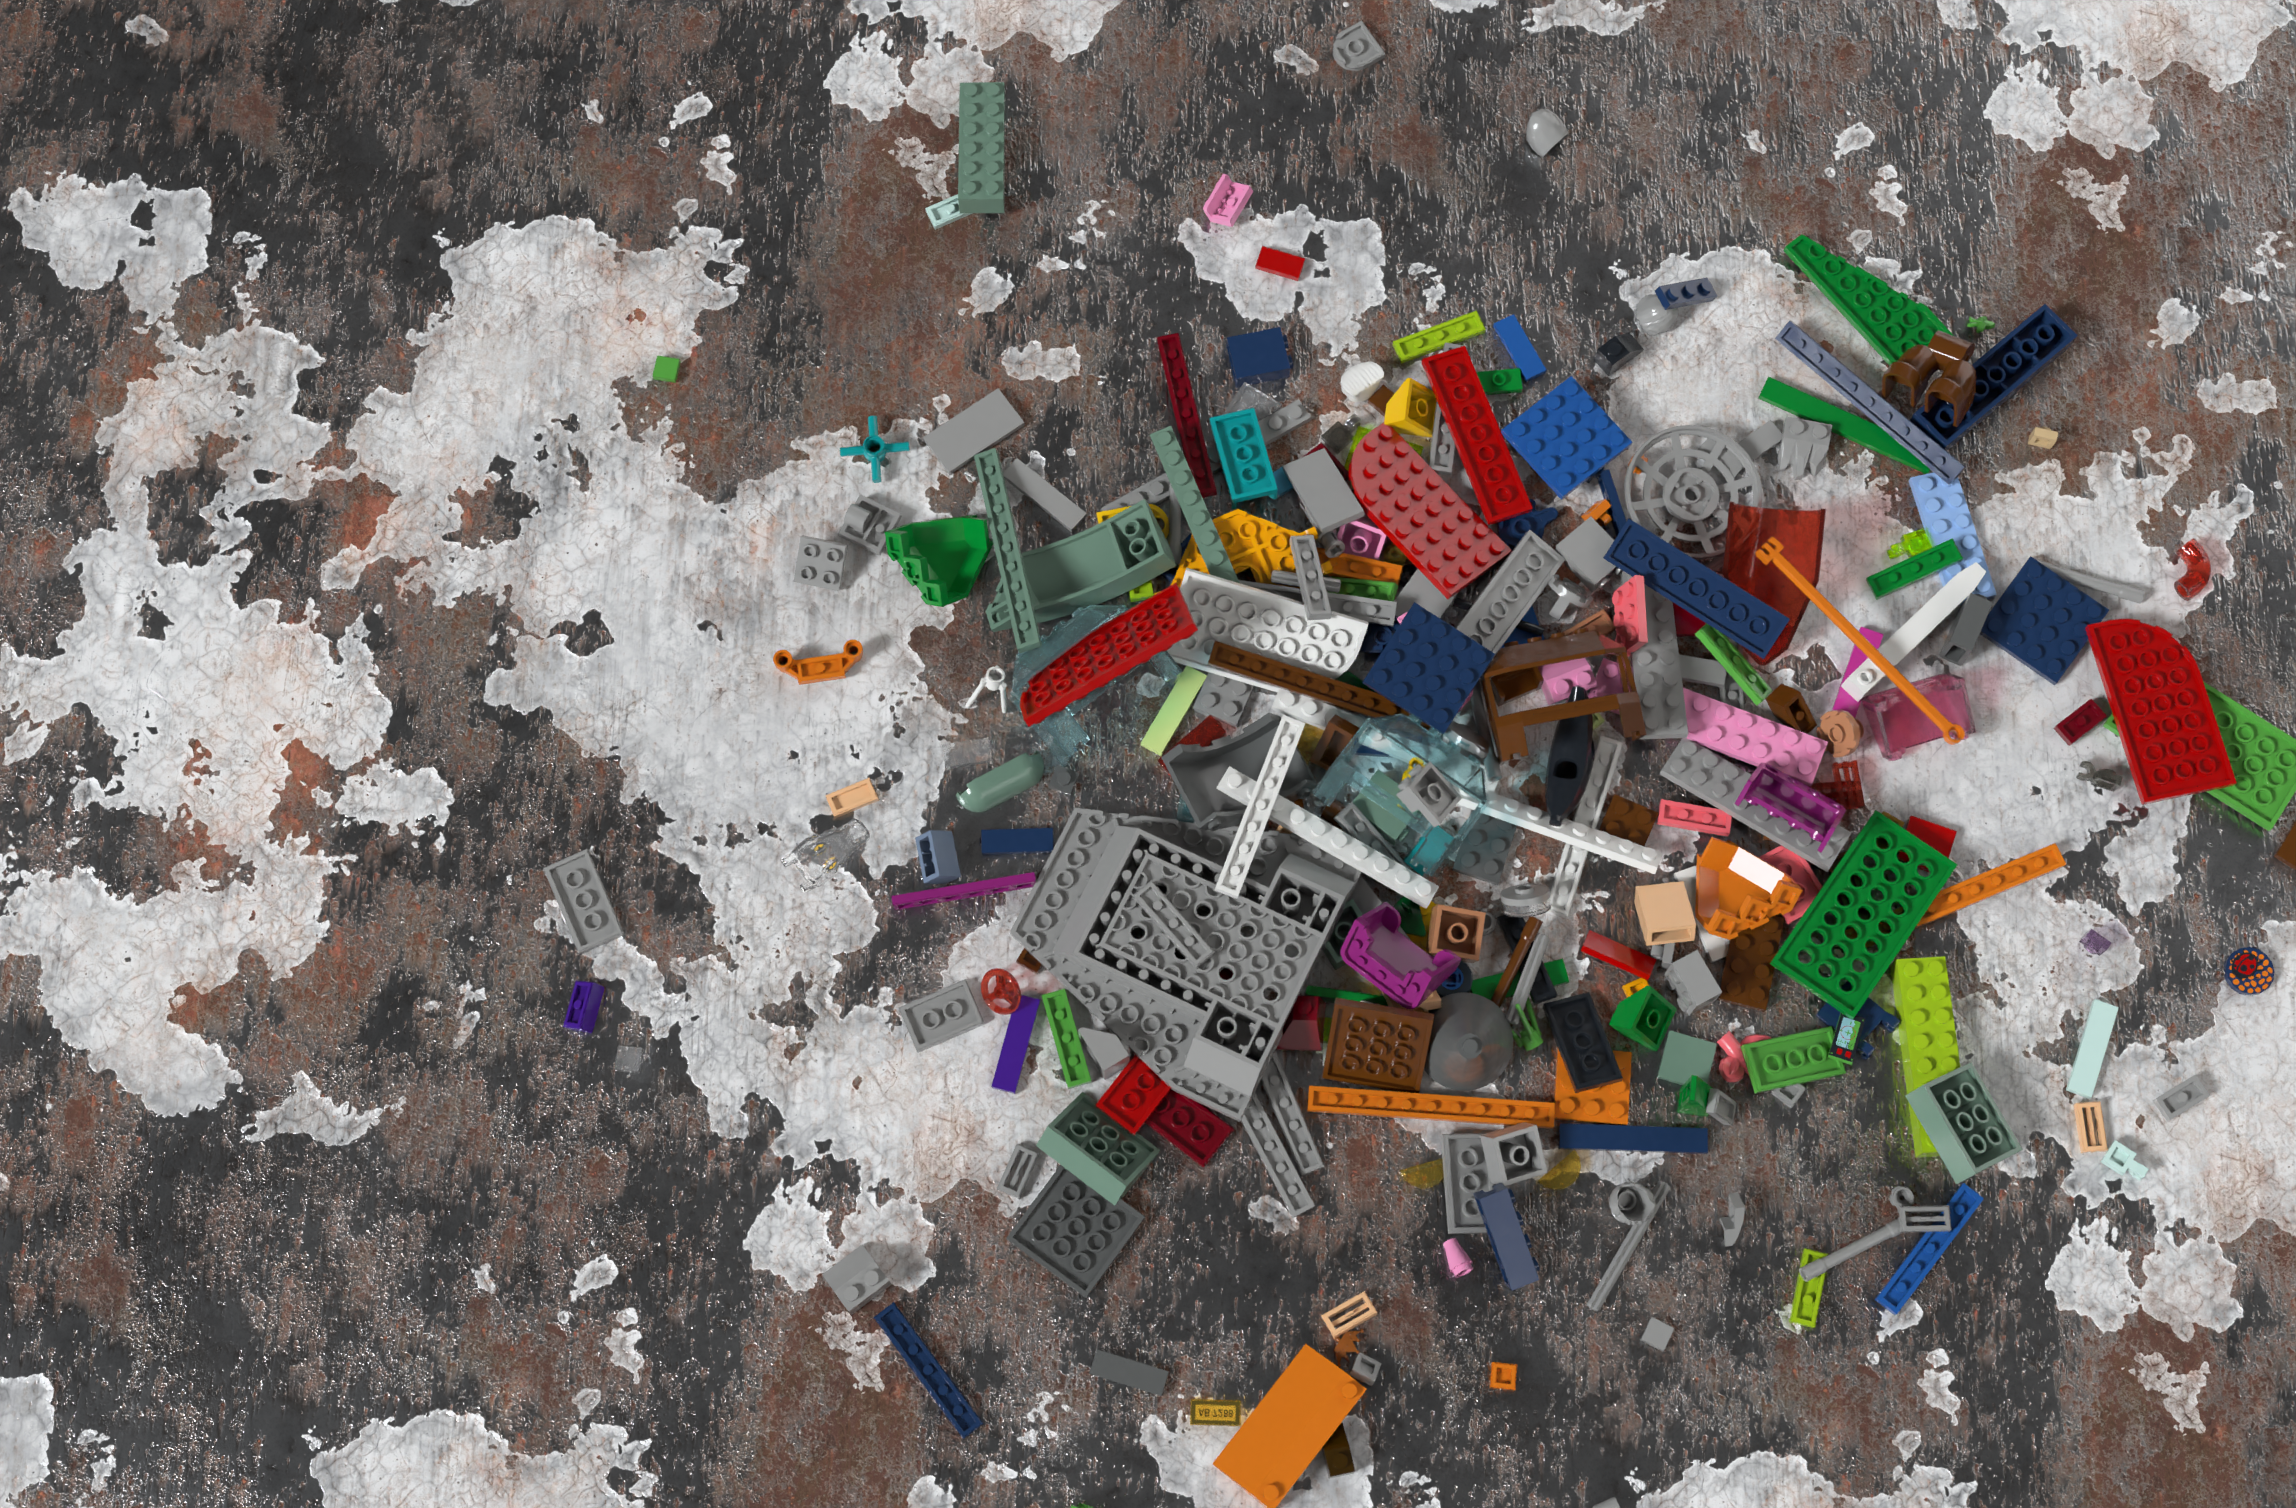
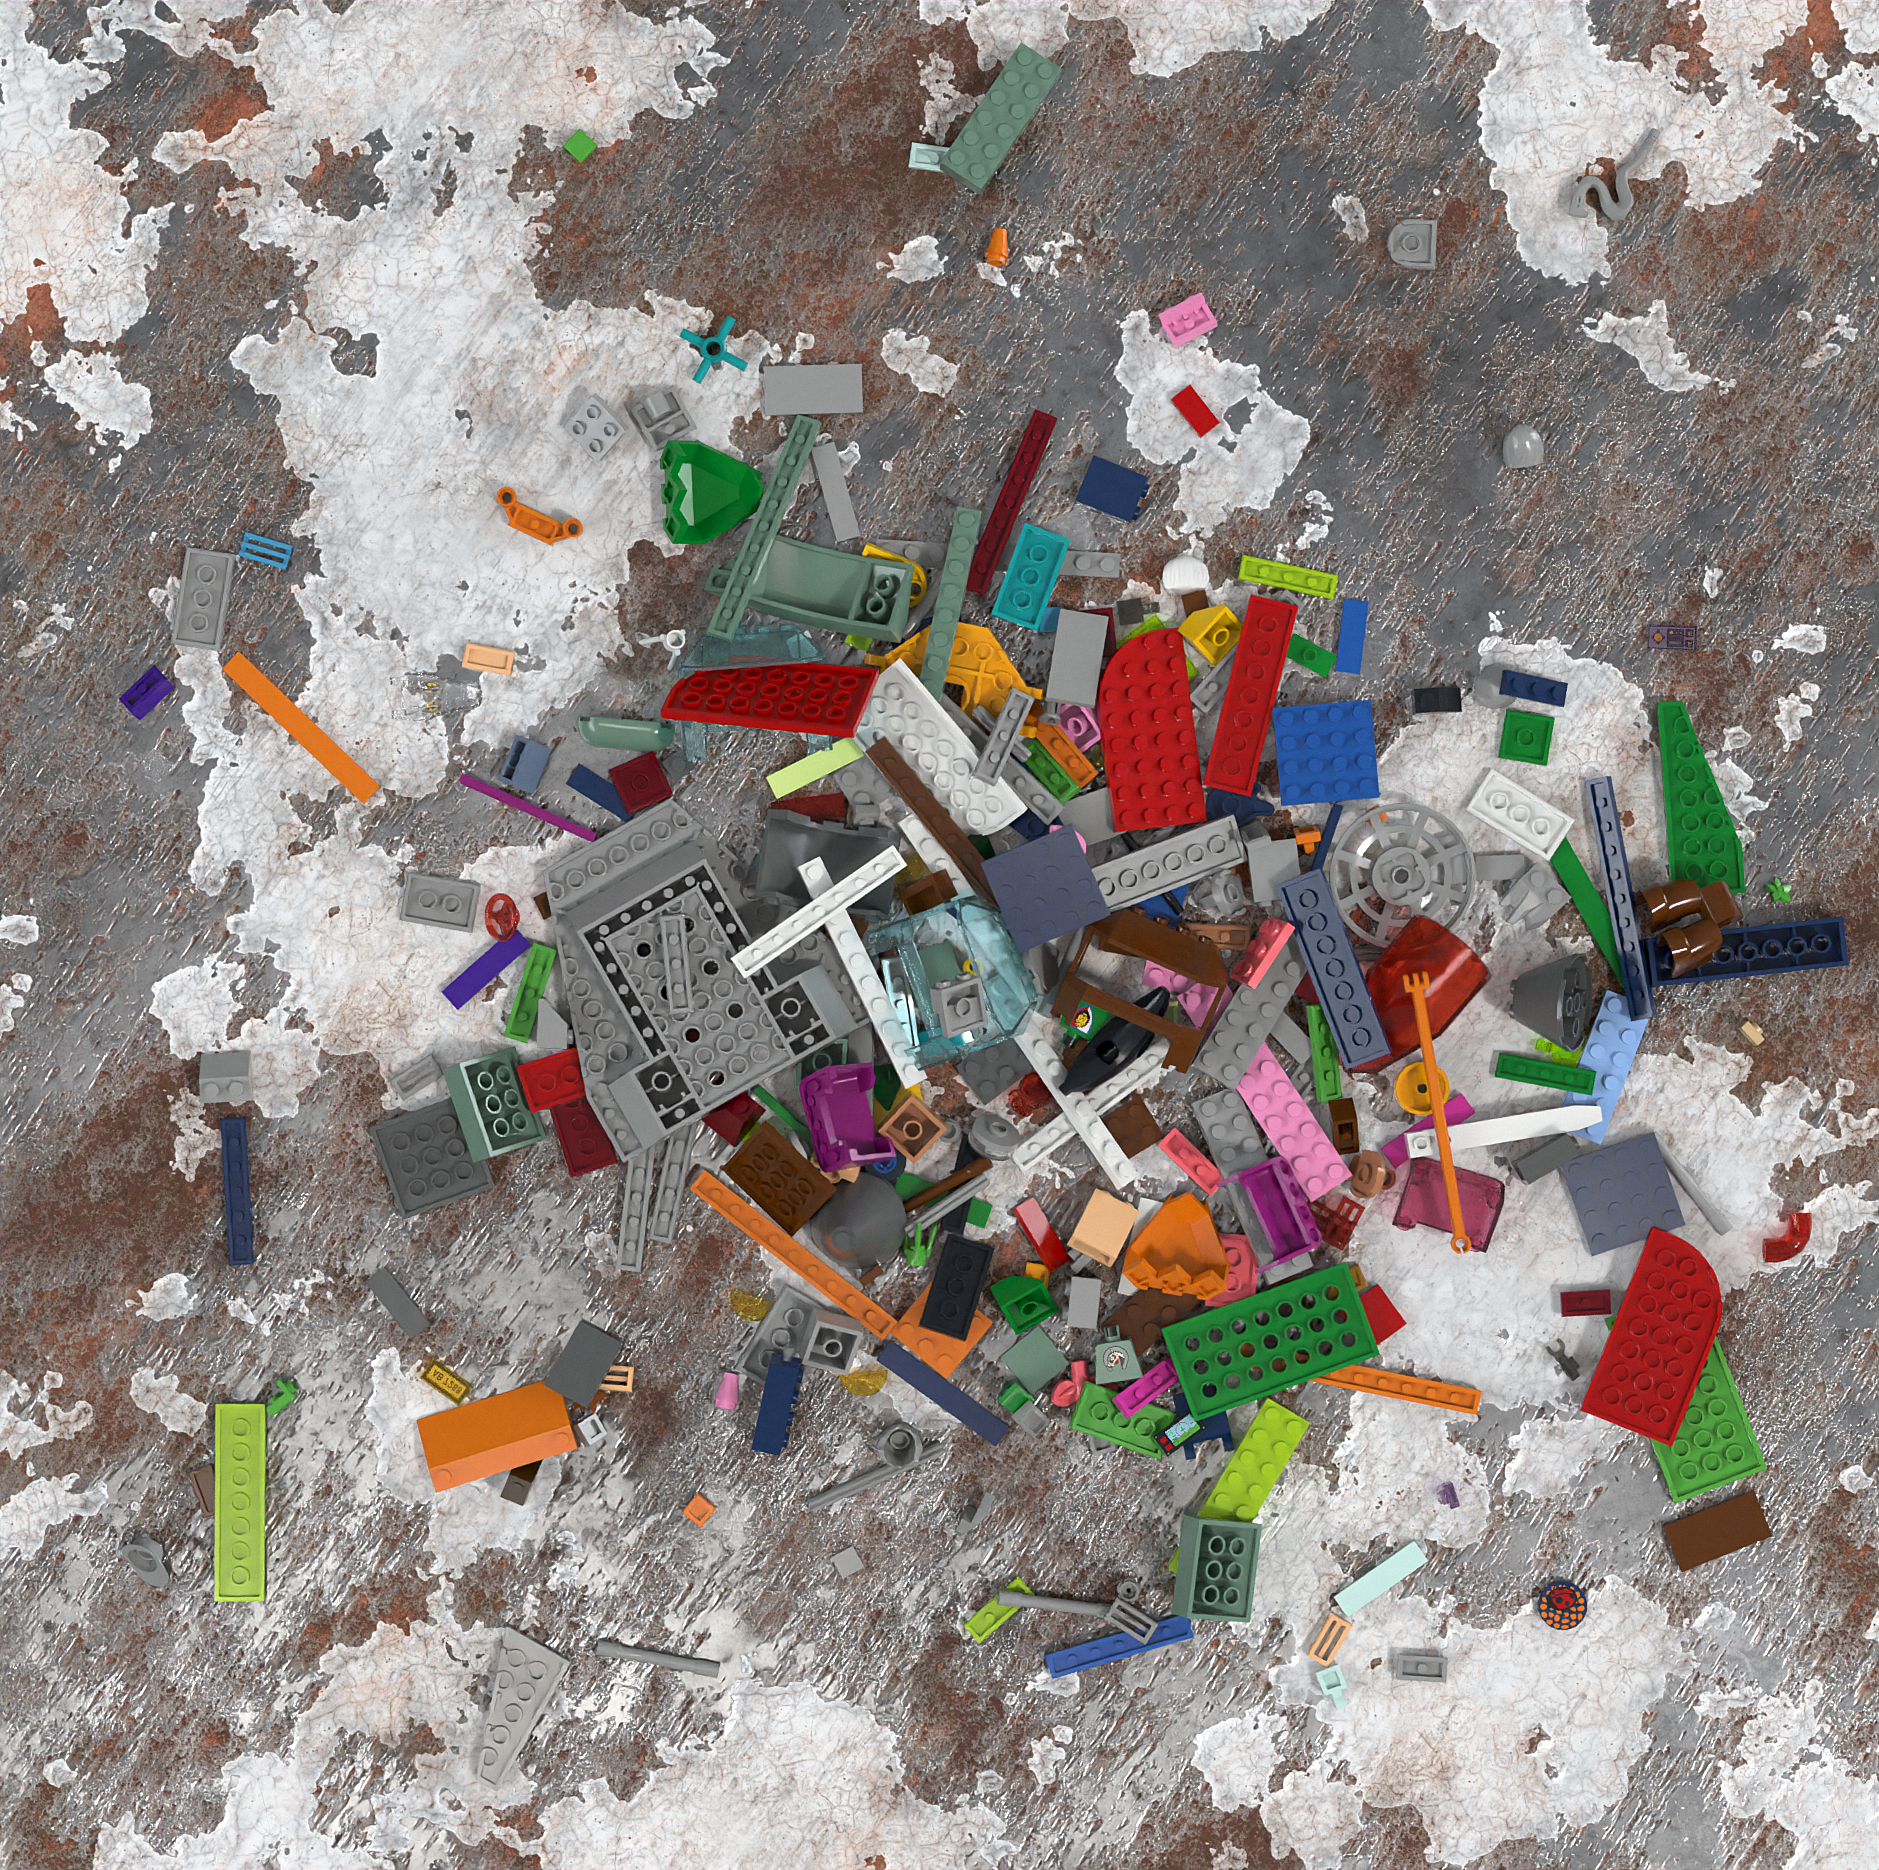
camera: 30 degrees right, 15 degrees up
none -> orange tile [222,651,381,804]
none -> dark azure tile [238,532,293,570]
none -> dark grey tile [544,1321,624,1409]
none -> dark red tile [608,751,673,815]
none -> light grey plate [851,805,881,828]
none -> reddish brown tile [859,1265,884,1286]
none -> orange cone [984,228,1009,266]
none -> clear red hair [1008,1072,1054,1117]
none -> torso [1059,1000,1112,1049]
none -> sand green torso [1096,1324,1143,1385]
none -> dark pink plate [1112,1356,1179,1419]
none -> light grey tile [1238,820,1272,852]
none -> light orange wheel [1393,1062,1450,1115]
none -> white tile [1465,768,1575,862]
none -> green tile [1498,709,1555,766]
none -> dark grey cone [1509,953,1592,1052]
none -> tile [1647,624,1697,651]

